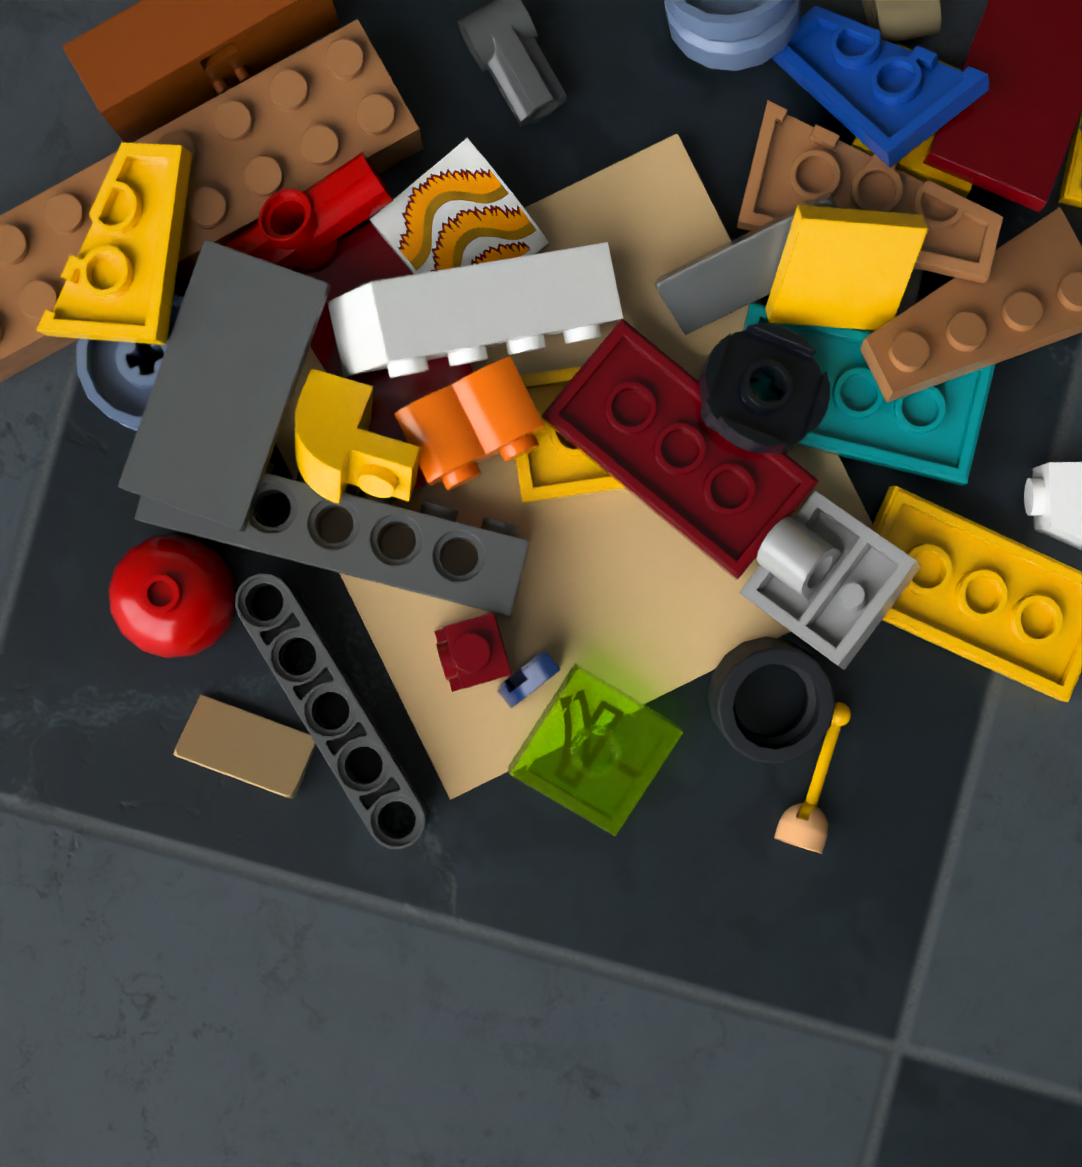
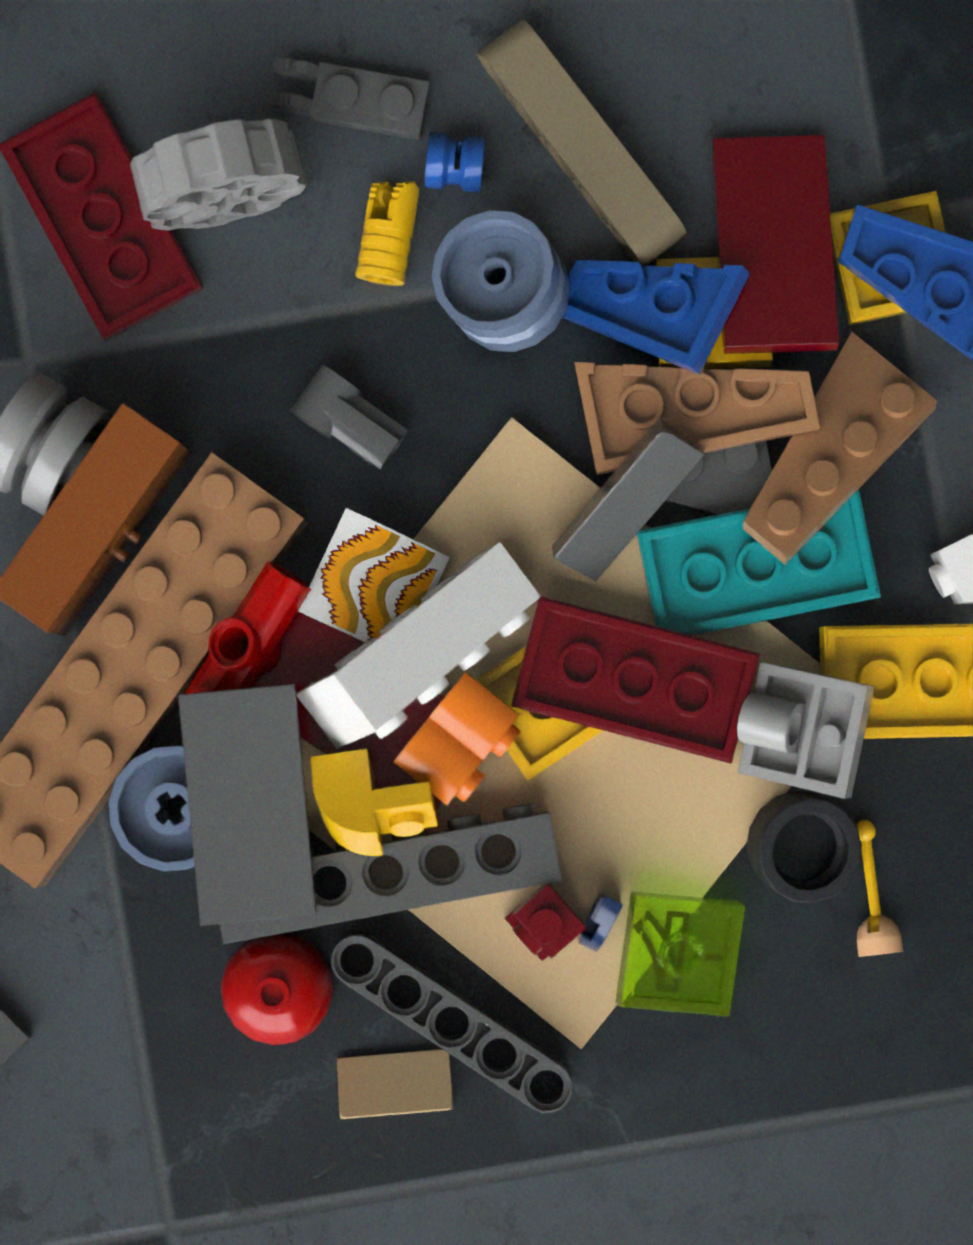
camera: 15 degrees left, 0 degrees up
yellow wing [36,142,192,345] -> none
black plate [699,323,830,455] -> none
yellow tile [765,205,928,330] -> none

